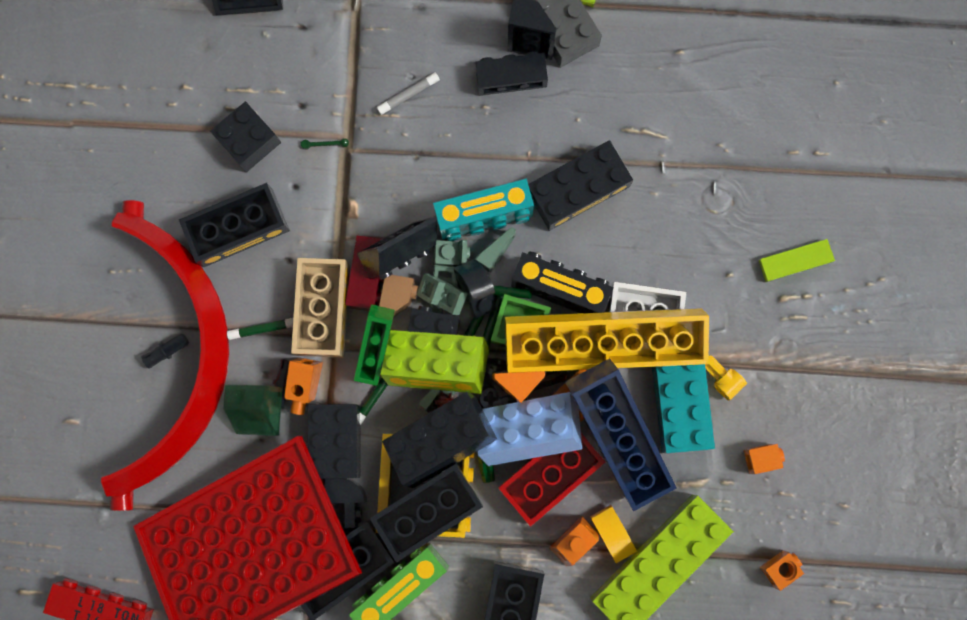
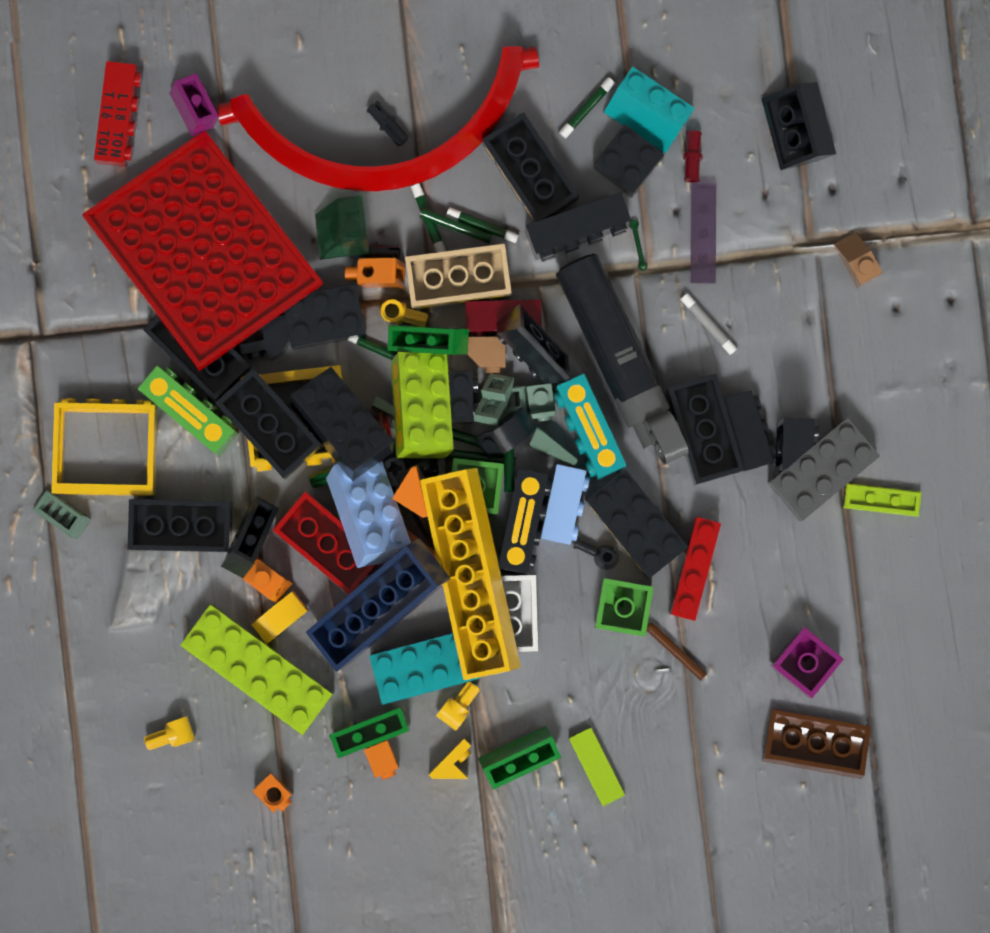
camera: 75 degrees right, 5 degrees up
none -> magenta brick [169,73,219,137]
none -> black brick [221,496,279,578]
none -> green brick [329,707,410,759]
none -> yellow axle [379,299,428,327]
none -> dark green bar [419,208,493,243]
none -> yellow slope [429,738,471,779]
none -> dark green bar [446,207,519,243]
none -> green brick [478,726,562,790]
none -> black brick [525,192,631,262]
none -> light blue brick [541,464,590,545]
none -> black piece [555,253,689,464]
none -> dark green bar [558,77,615,139]
none -> black bar [573,537,619,570]
none -> bright green slope [594,578,654,637]
none -> teal slope [603,66,695,154]
none -> reddish brown bar [646,622,707,681]
none -> black brick [666,374,745,486]
none -> red brick [669,517,721,621]
none -> dark red pin [683,130,703,183]
none -> clear purple tile [690,183,716,284]
none -> reddish brown slope [762,709,871,779]
none -> magenta slope [770,627,844,698]

